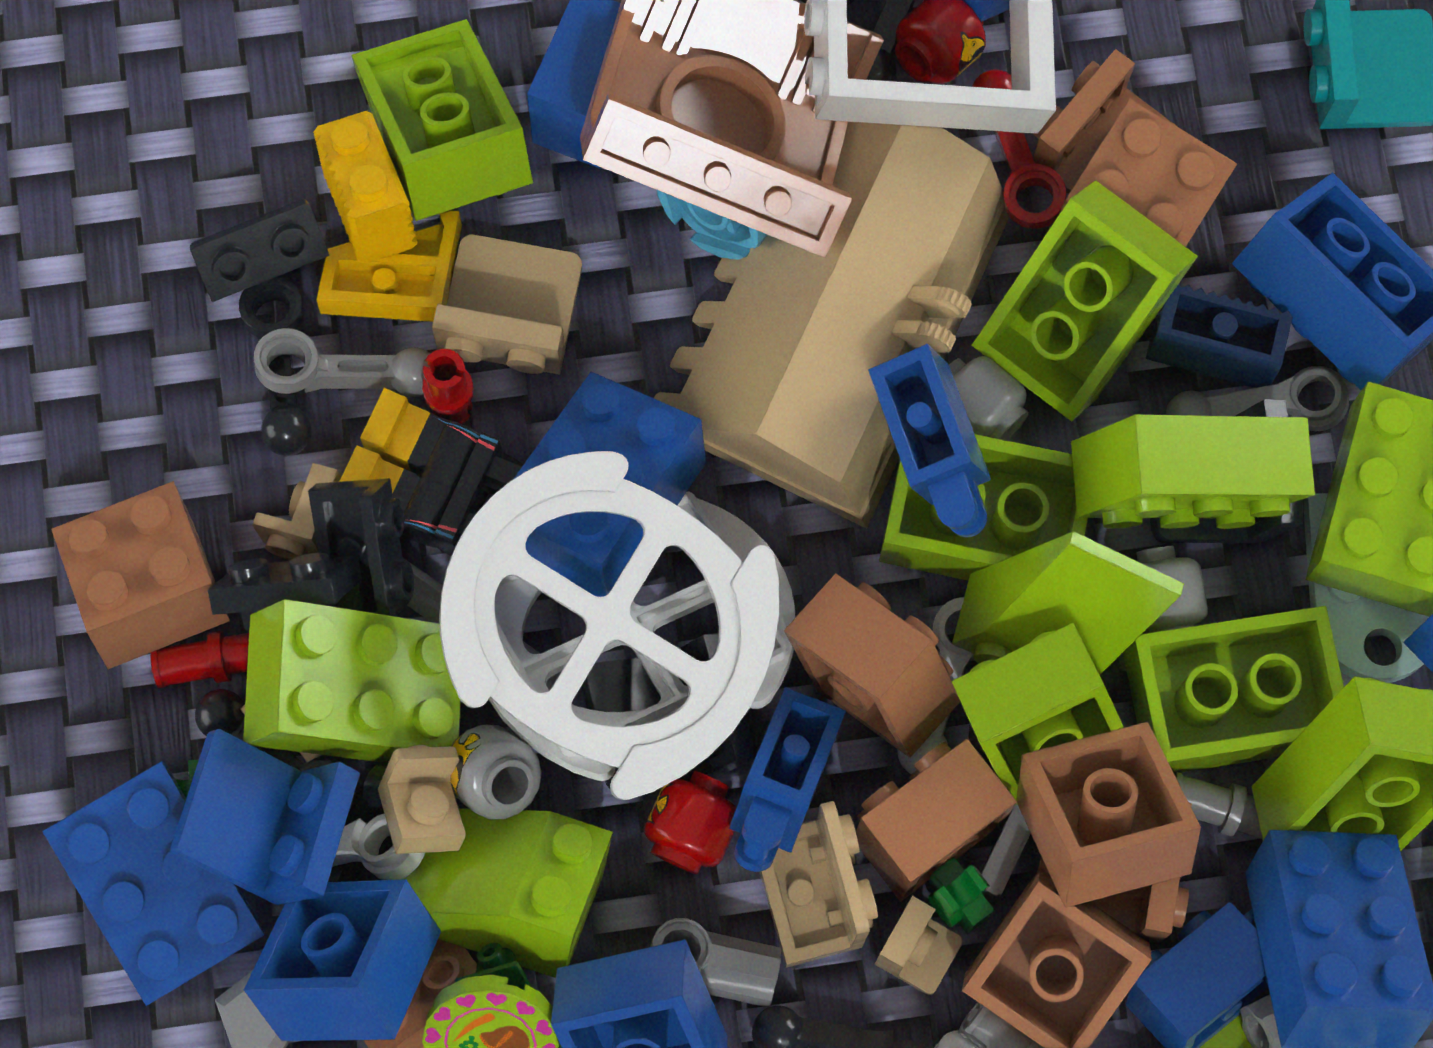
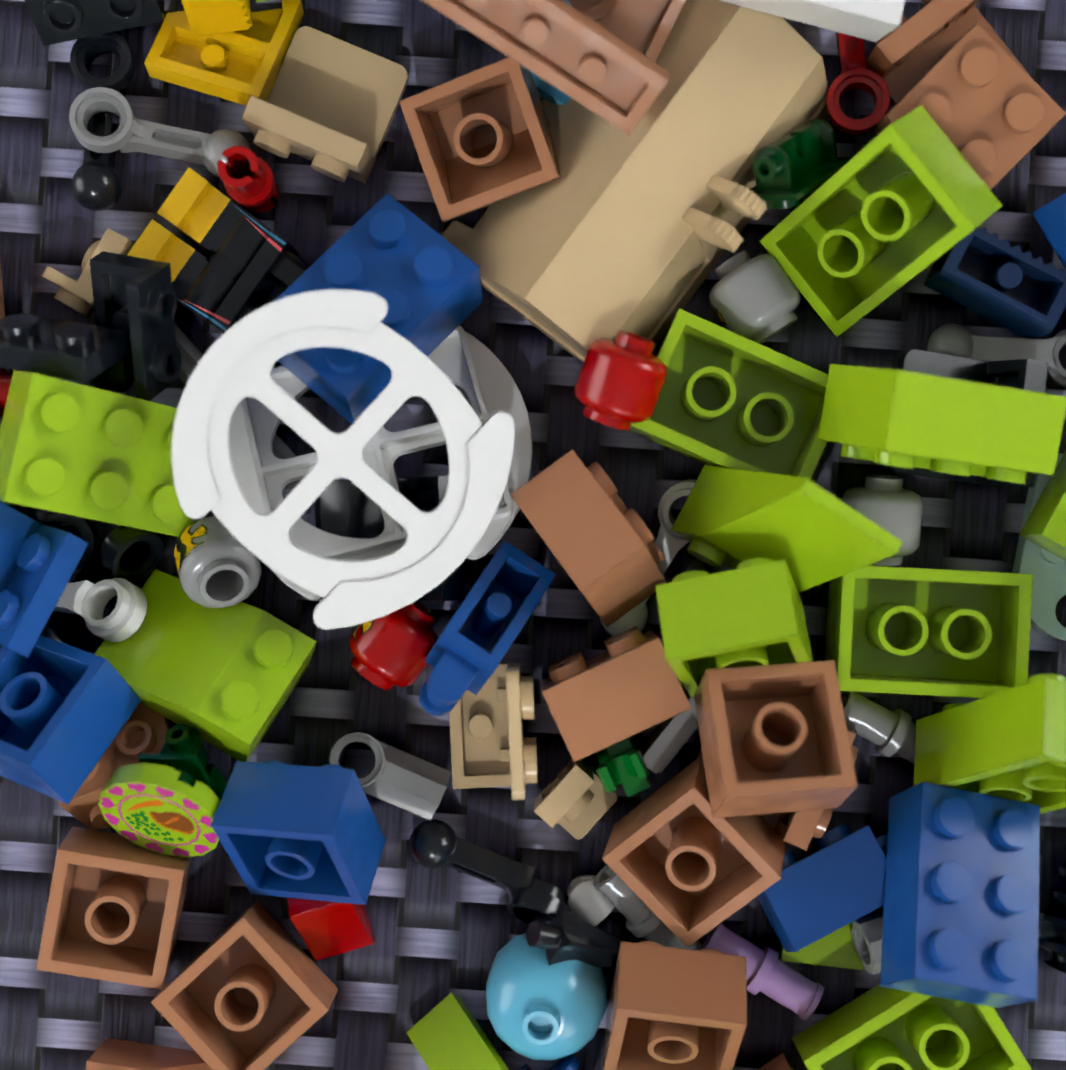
camera: 20 degrees right, 15 degrees up
tan bracket [378,745,466,854] -> none
blue brick [868,344,991,537] -> none
none -> nougat slope [399,57,560,222]
none -> red head [574,330,667,431]
none -> dark green hinge [749,119,853,209]

